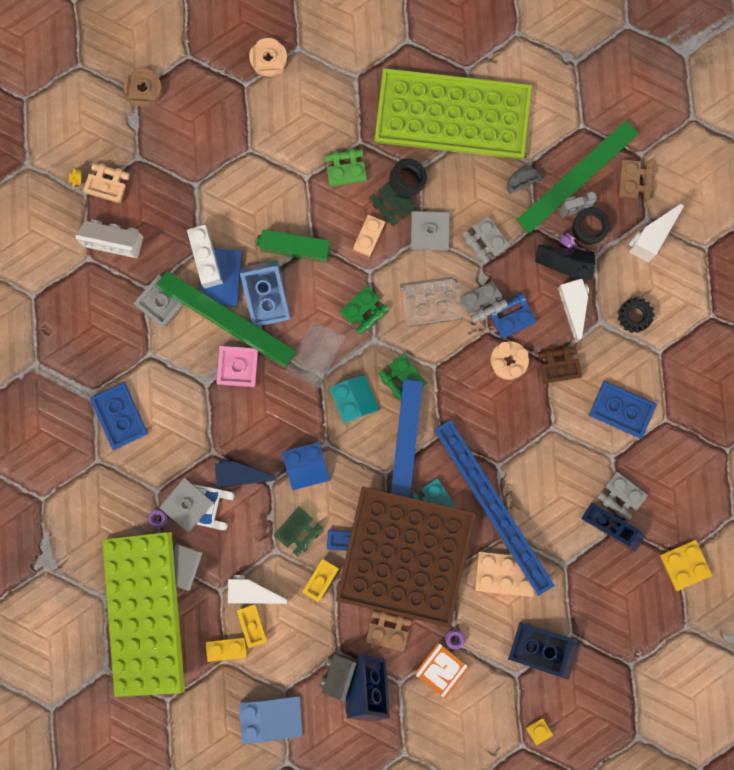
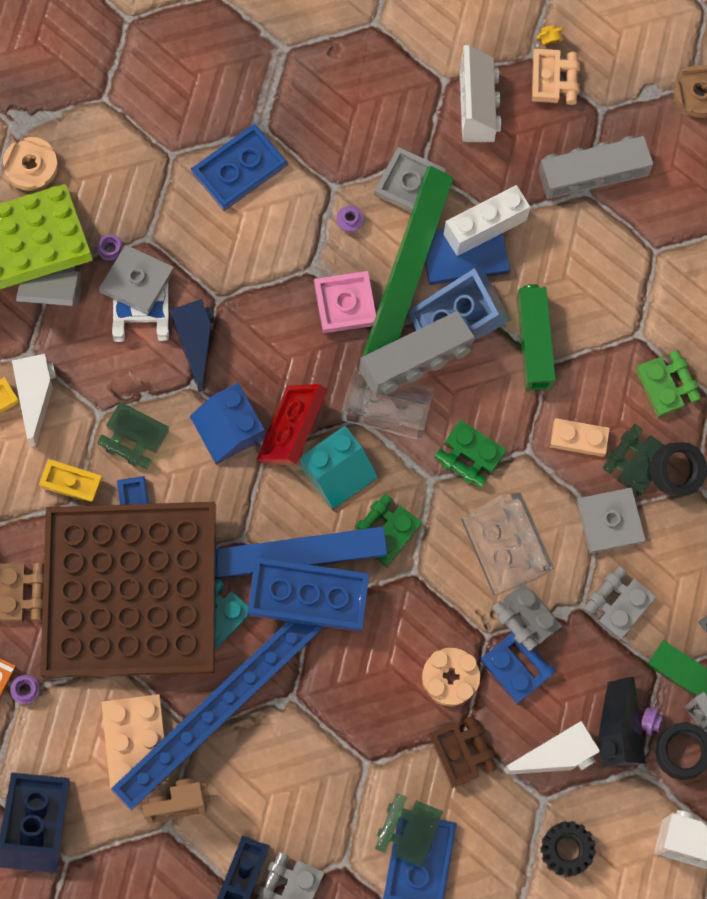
camera: 70 degrees right, 10 degrees down
none -> light nougat plate [3,137,58,192]
none -> medium nougat plate [142,779,210,824]
none -> blue plate [247,557,369,632]
none -> red plate [256,384,327,465]
none -> medium lavender plate [337,206,364,232]
none -> light grey brick [359,311,475,397]
none -> clear green plate [374,793,443,868]
none -> light grey brick [538,136,653,200]

